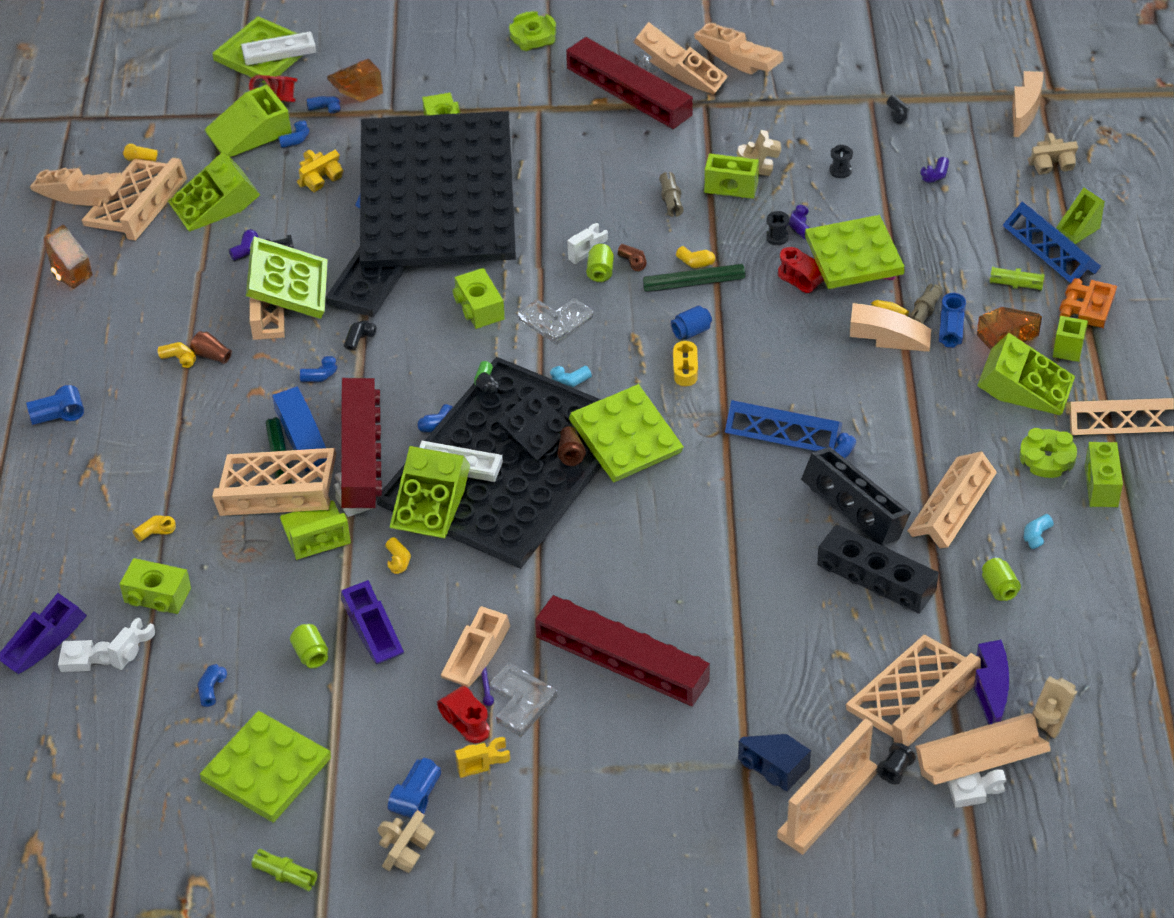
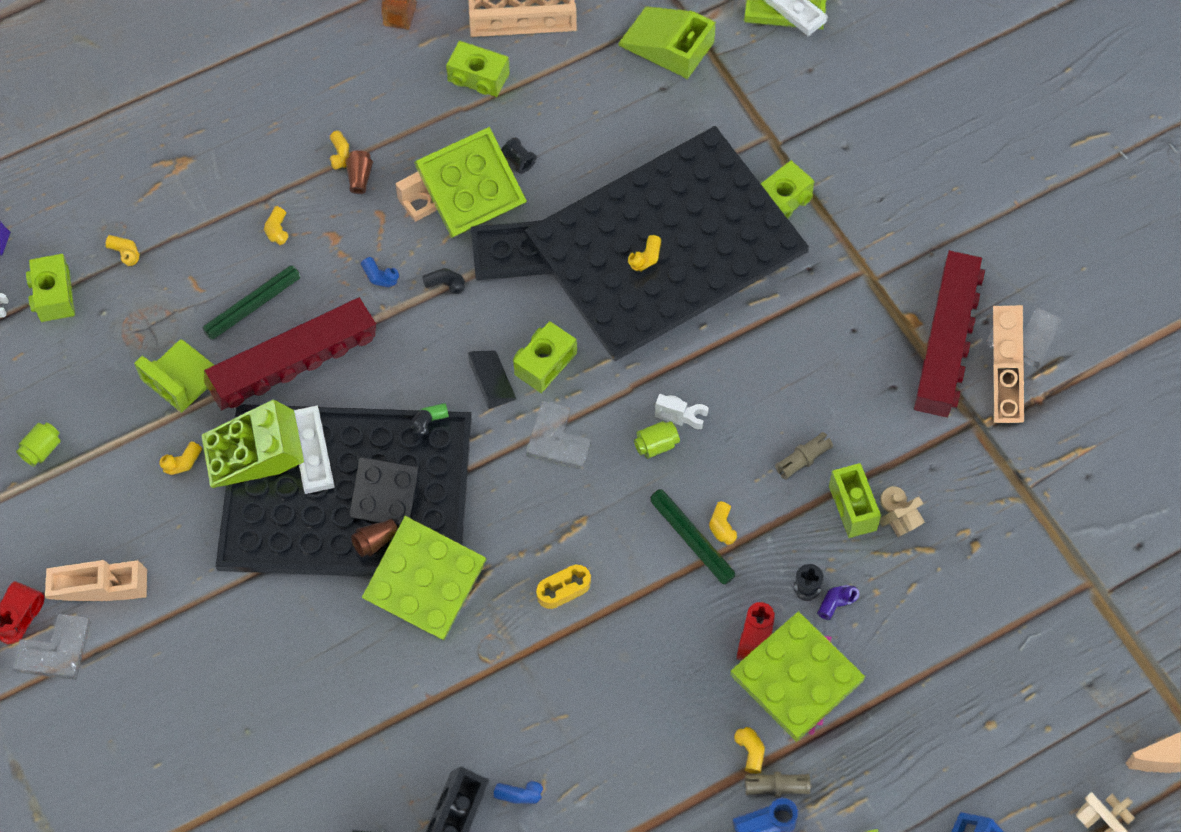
camera: 60 degrees right, 15 degrees up
blue piece [26,385,84,425] -> none
lime slope [168,152,260,232] -> none
light nougat fence [212,448,336,516] -> none
dark purple arm [229,229,259,261] -> none
red piece [249,75,298,103] -> none
blue slope [272,386,327,472] -> none
blue arm [278,120,309,148] -> none
yellow hips [297,149,343,192] -> none
blue arm [306,96,341,113] -> none
clear orange slope [327,58,383,102] -> none
dark purple slope [341,580,404,665] -> none
blue arm [417,404,453,433] -> none
dark purple hinge [481,667,494,706] -> none
lime plate [509,11,556,51] -> none
dark red brick [535,595,710,707] -> none
medium azure arm [550,366,592,387] -> none
copper arm [617,244,647,271] -> none
blue brick [671,305,712,340] -> none
light nougat slope [694,23,784,75] -> none
blue fence [725,400,843,451] -> none
black bush [829,145,853,178] -> none
light nougat slope [850,303,931,352] -> none
black arm [886,95,910,123] -> none
dark purple arm [920,157,950,183] -> none
none -> yellow arm [264,206,289,245]
none -> lime brick [446,41,510,97]
none -> black slope [468,350,516,409]
none -> yellow arm [628,235,662,271]

